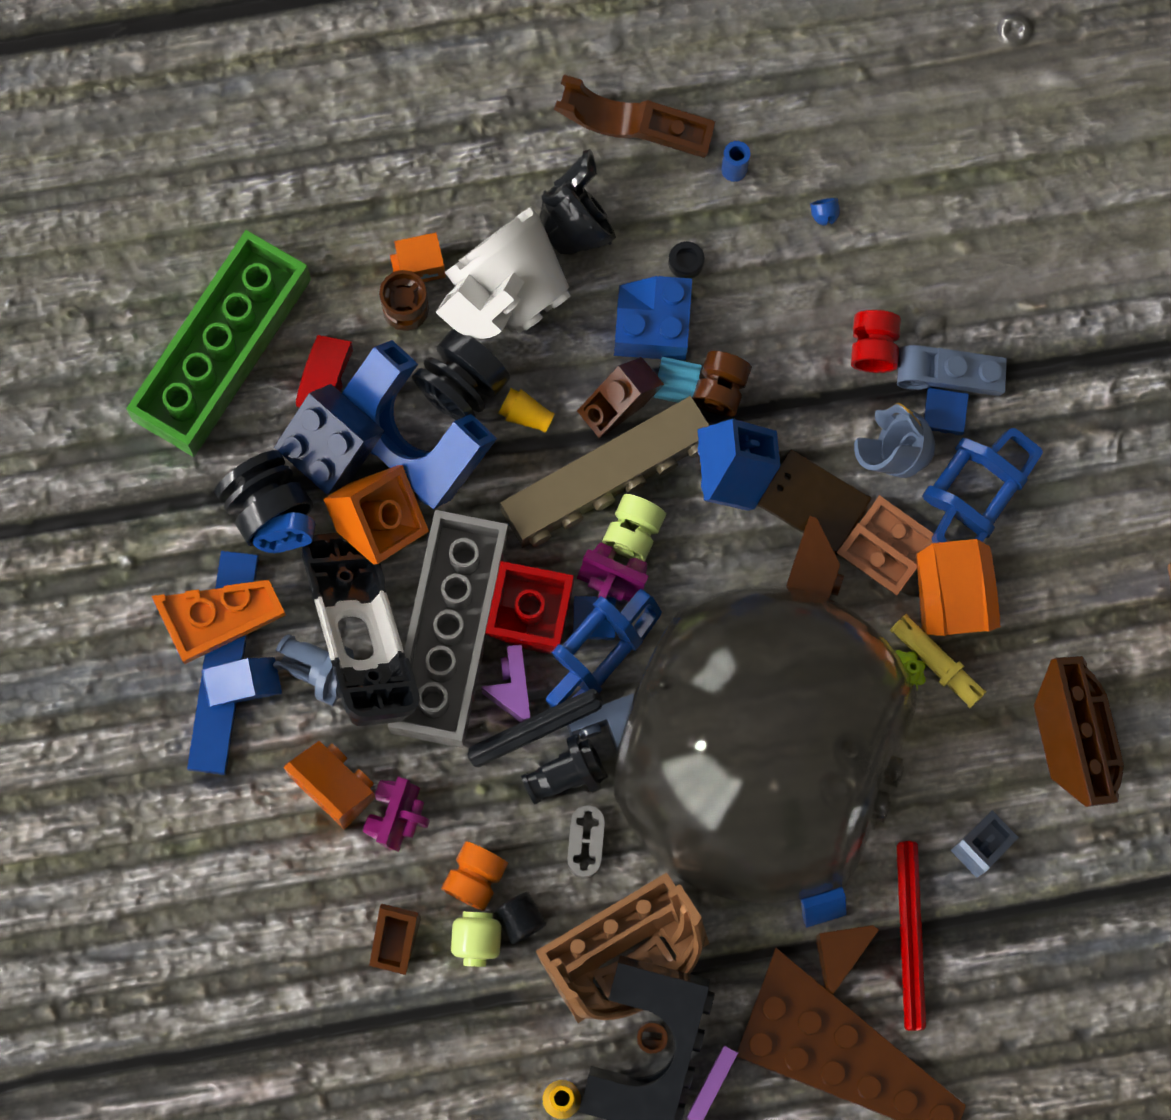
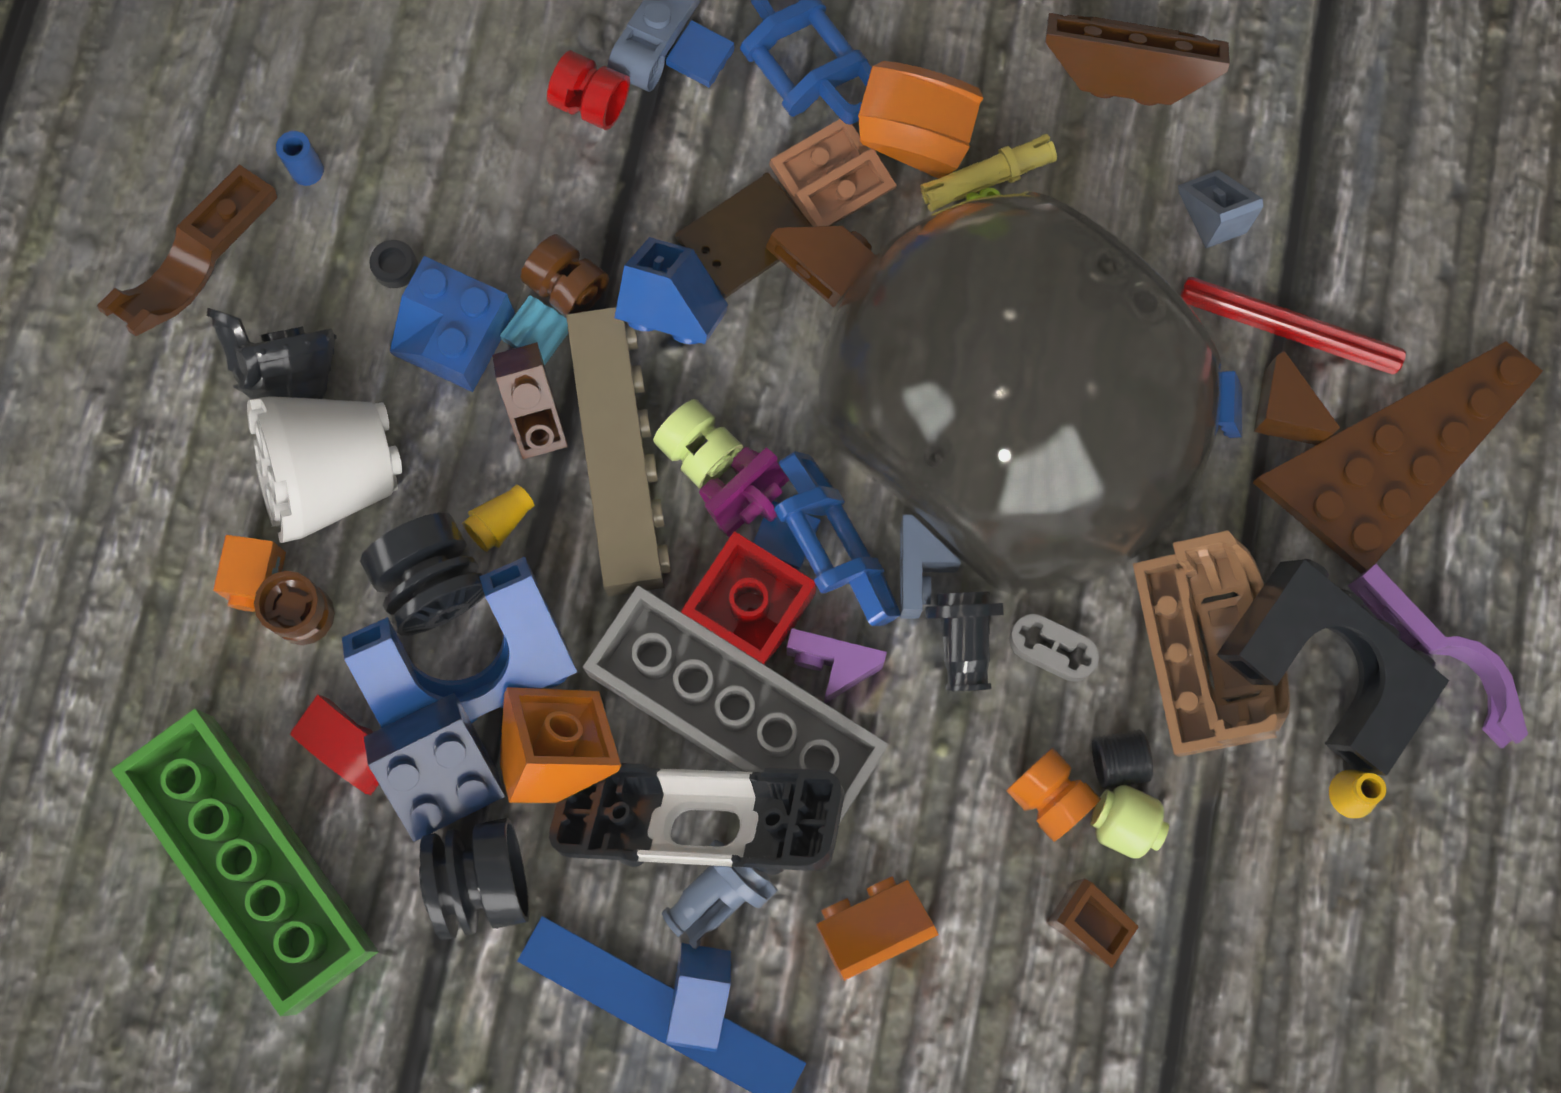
camera: 65 degrees left, 0 degrees up
orange wing [152,580,286,664] -> none
blue beam [253,512,316,553] -> none
magenta hips [363,777,430,852] -> none
white brick [436,272,524,339] -> none
black axle [467,689,603,767] -> none
reddish brown hinge [637,1021,668,1054] -> none
blue hinge [810,198,840,226] -> none
sand blue helmet [854,403,935,478] -> none

